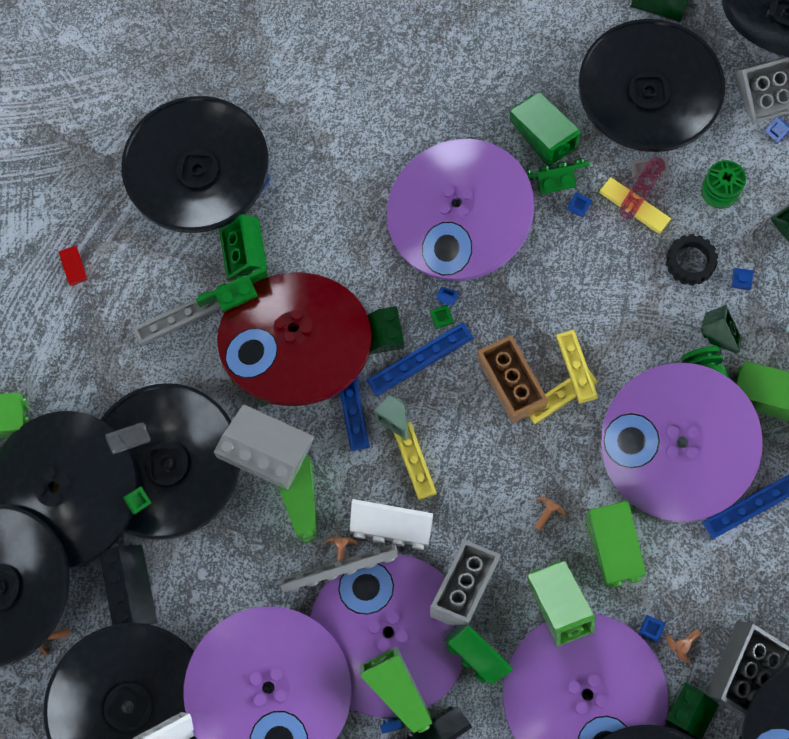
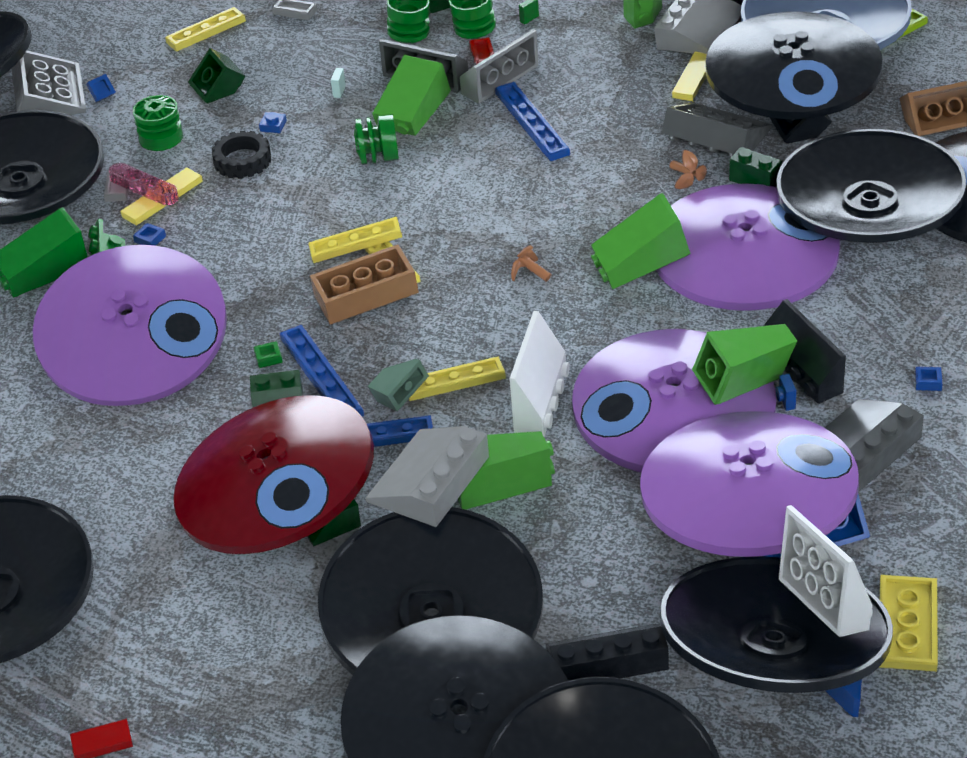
camera: 85 degrees left, 30 degrees down
clear tile [105,422,151,454] -> none
green tile [123,486,151,514] -> none
light grey plate [132,281,233,346] -> none
green bracket [196,268,268,312] -> none
green slope [219,214,267,280] -> none
light grey plate [280,543,398,593] -> none
nougat plant [325,537,359,561] -> none
light grey slope [430,540,501,625] -> none
blue plate [436,287,459,305] -> none
green slope [443,625,513,685] -> none
bright green slope [584,500,646,589] -> none
medium lavender dish [601,363,763,521] -> none
blue tile [638,615,666,643] -> none
dark green slope [701,305,742,353] -> none

